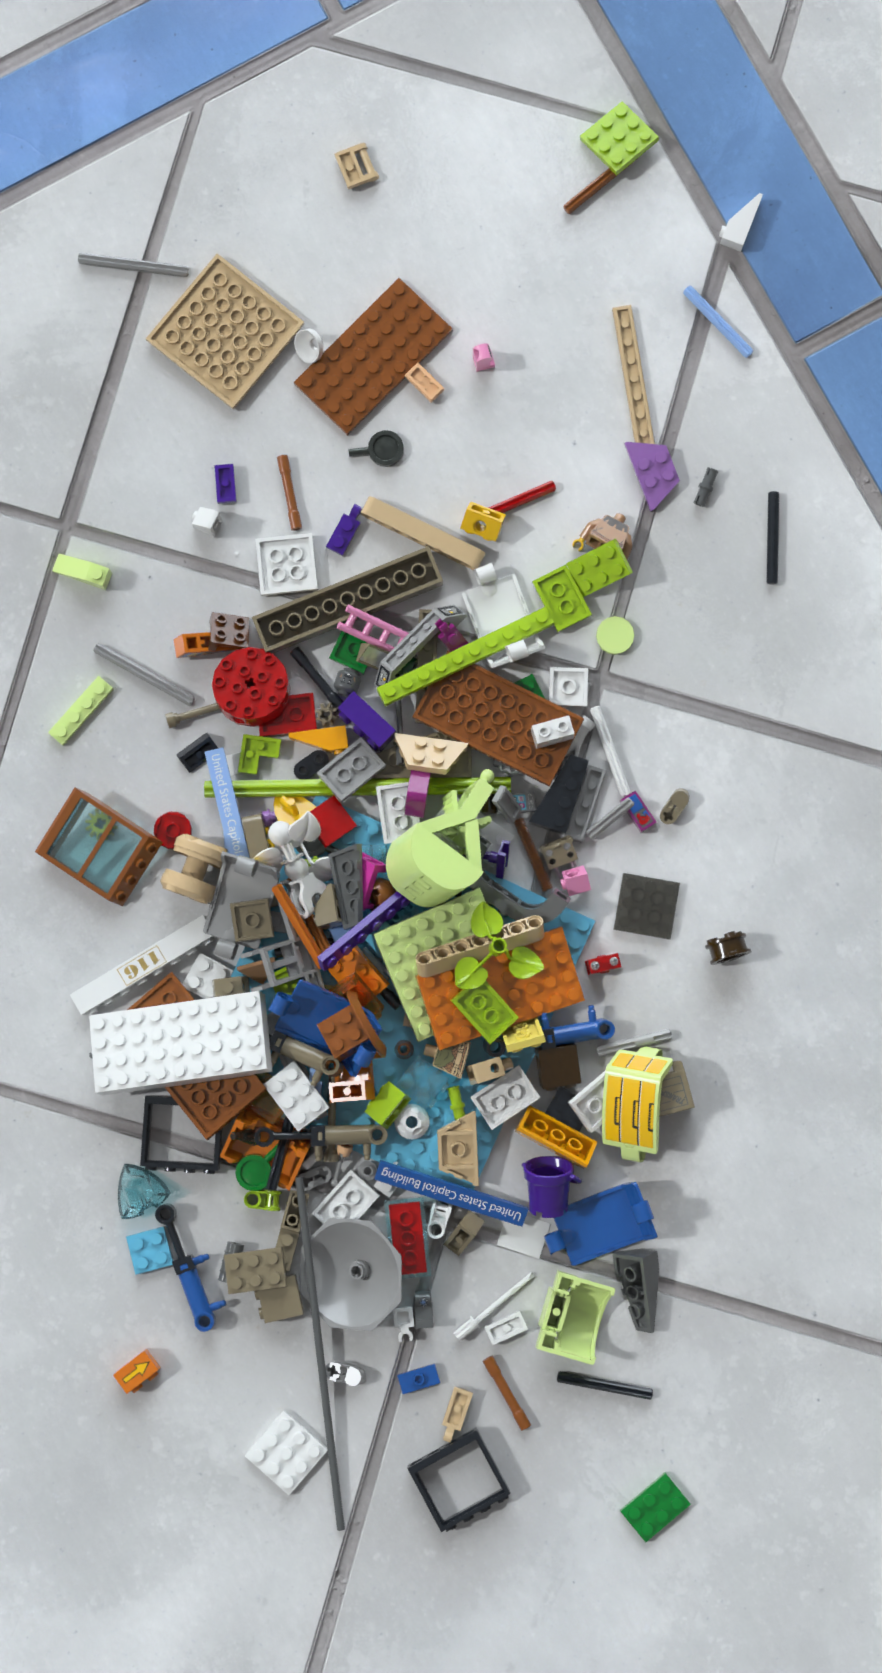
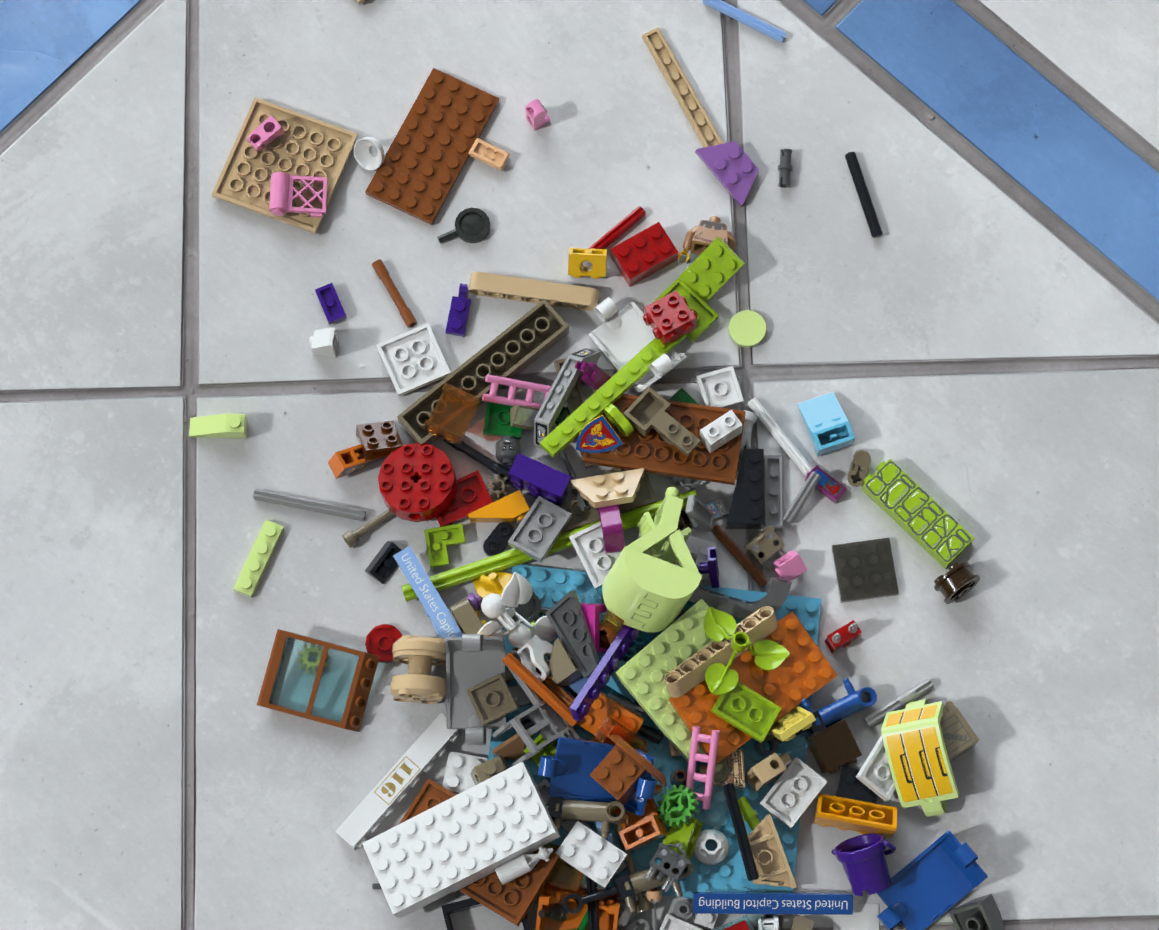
camera: 20 degrees left, 10 degrees down
light grey axle [78,253,189,277] -> none
red tile [310,795,357,848] -> none
none -> bright pink leg [247,116,285,152]
none -> bright pink piece [269,172,327,218]
none -> clear orange panel [425,382,481,443]
none -> white wheel [495,846,554,885]
none -> shield [575,415,624,453]
none -> clear yellow tile [601,610,624,635]
none -> lime beam [604,404,634,437]
none -> red brick [610,222,678,287]
none -> dark tan plate [623,387,701,457]
none -> red brick [643,290,697,345]
none -> dark grey piece [644,843,690,892]
none -> bright green gear [656,784,700,828]
none -> bright pink bar [685,726,720,809]
none -> black axle [723,783,759,881]
none -> medium azure slope [797,392,855,457]
none -> lime brick [862,459,974,569]

